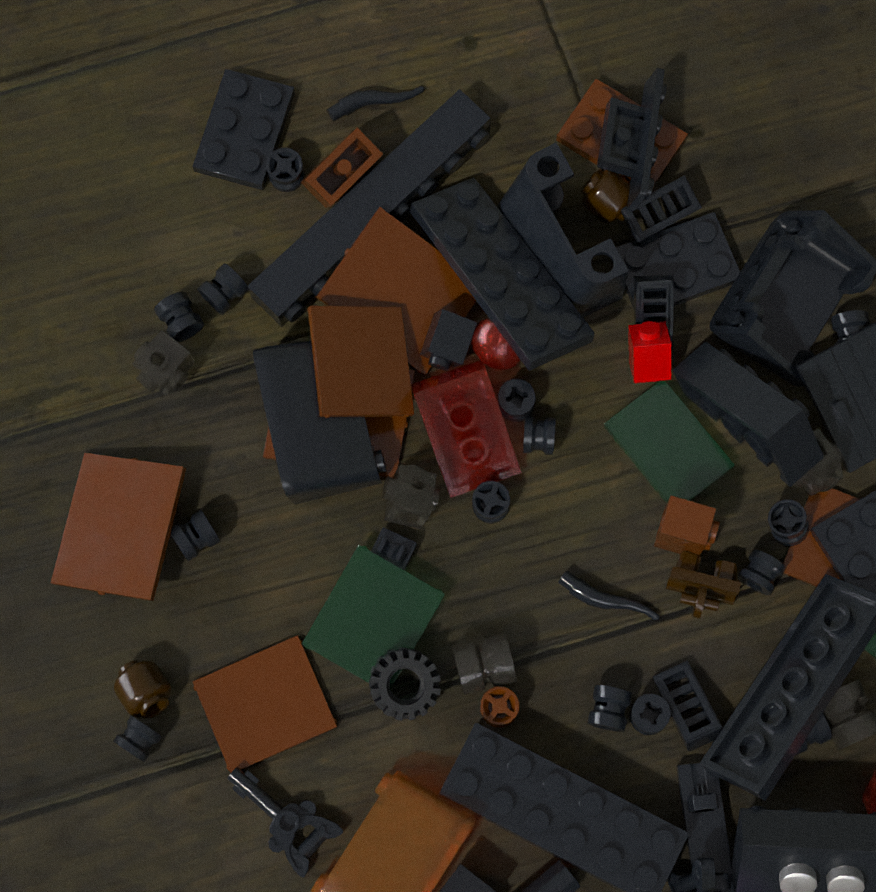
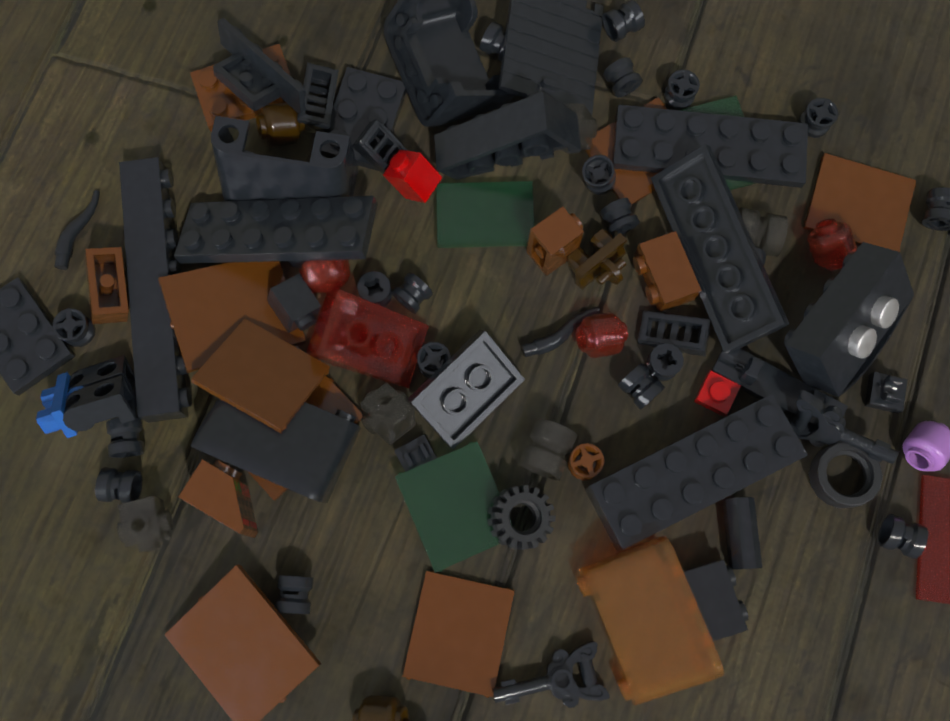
camera: 60 degrees left, 0 degrees up
none -> black hips [36,355,137,438]
none -> reddish brown slope [178,459,258,538]
none -> plate [407,329,525,450]
none -> clear red head [576,312,628,358]
none -> reddish brown brick [633,231,702,313]
none -> red plate [694,370,741,417]

